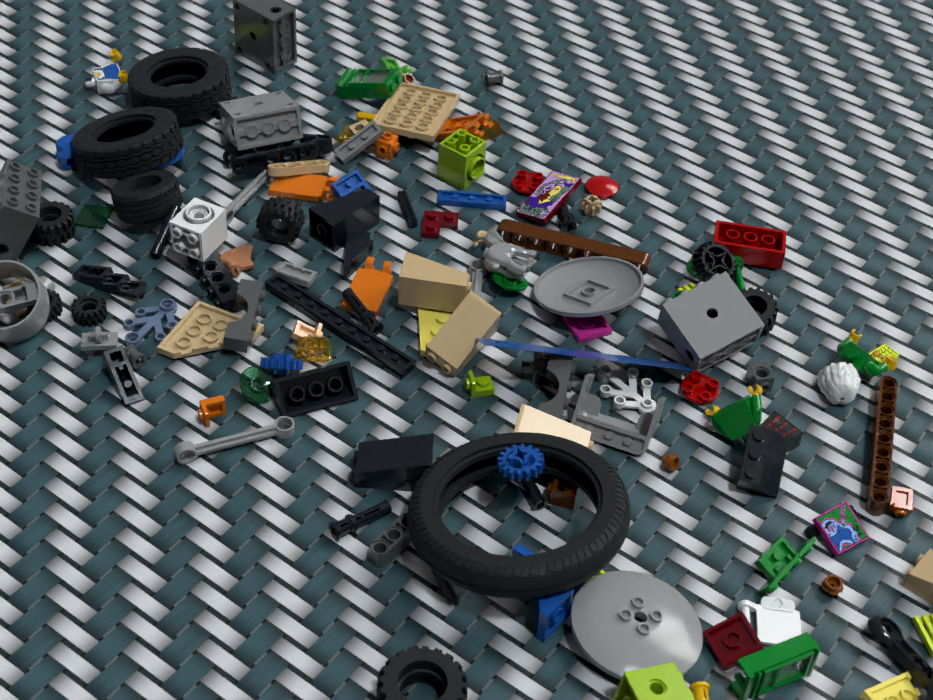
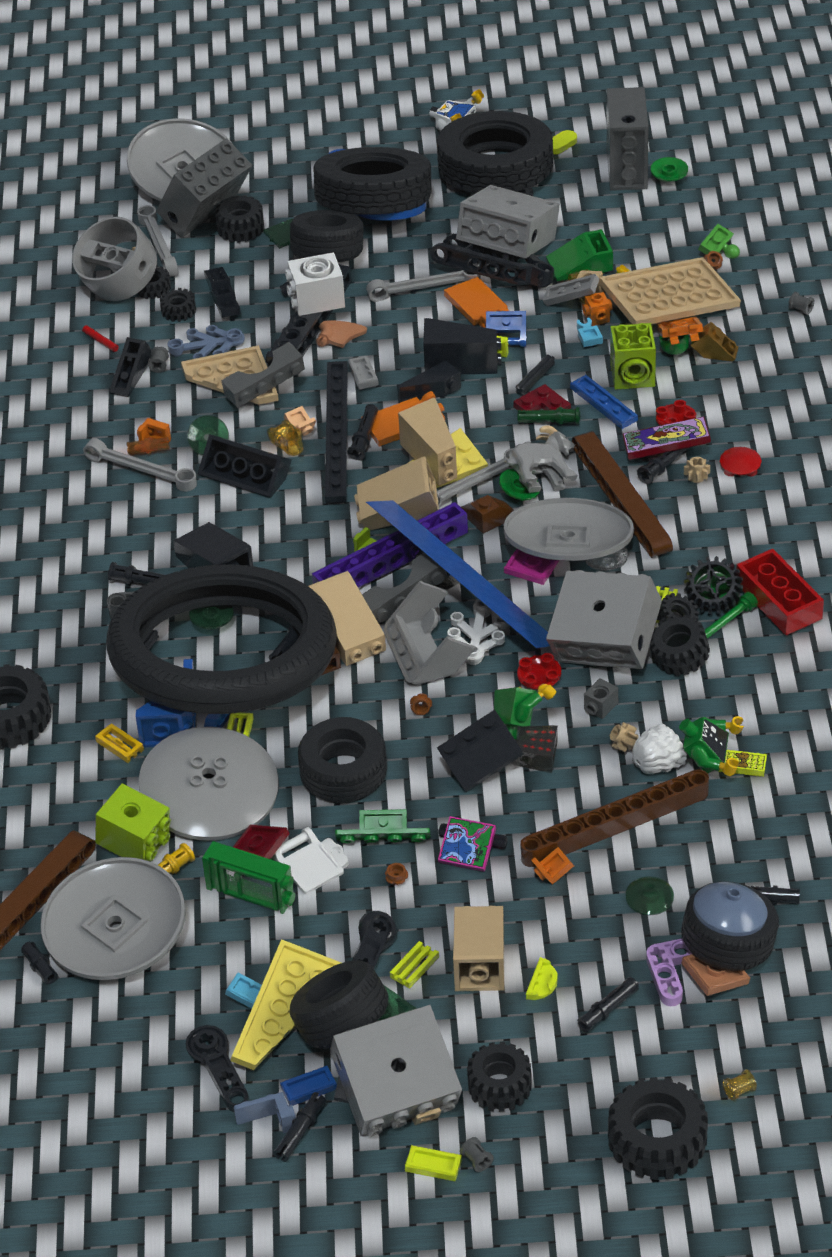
camera: 55 degrees right, 0 degrees up
light grey hips [81,326,118,355] -> none
black tyre [256,196,305,244] -> none
blue gear [260,353,303,374] -> none
tan beam [267,160,330,177] -> none
green door [335,68,403,99] -> none
blue gear [497,444,545,482] -> none
none -> red piece [82,325,119,352]
none -> yellow tile [95,723,144,763]
none -> clear orange pin [127,437,170,455]
none -> clear green dish [189,606,233,629]
none -> black tyre [298,717,387,803]
none -> dark purple brick [312,502,468,588]
none -> reddish brown slope [461,495,514,534]
none -> dark green pin [517,407,580,425]
none -> green slope [546,229,613,281]
none -> medium azure plate [577,318,603,347]
none -> tan gear [610,722,639,752]
none -> green dish [651,157,688,181]

